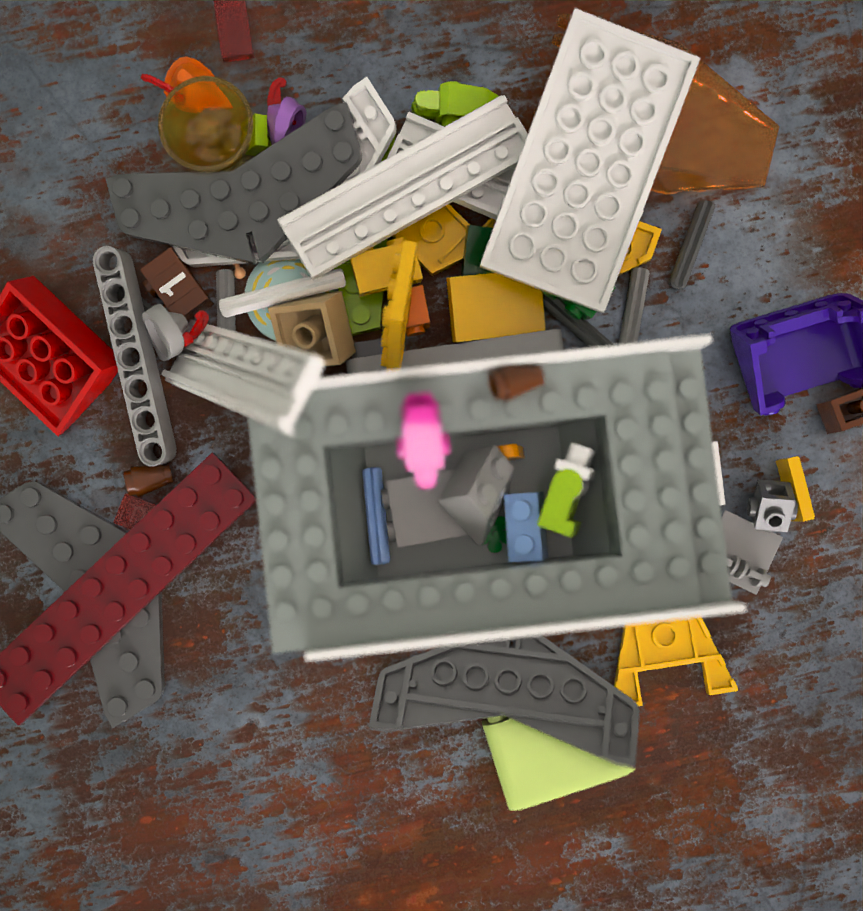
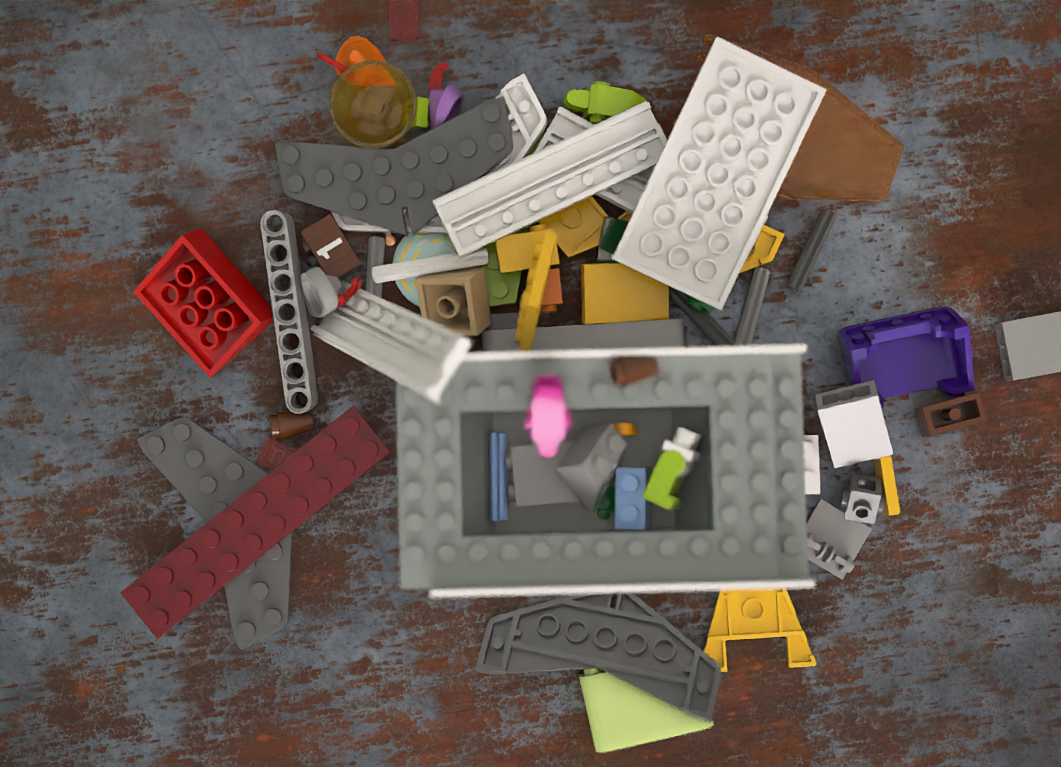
camera: 10 degrees right, 0 degrees up
none -> brick [815,380,893,468]

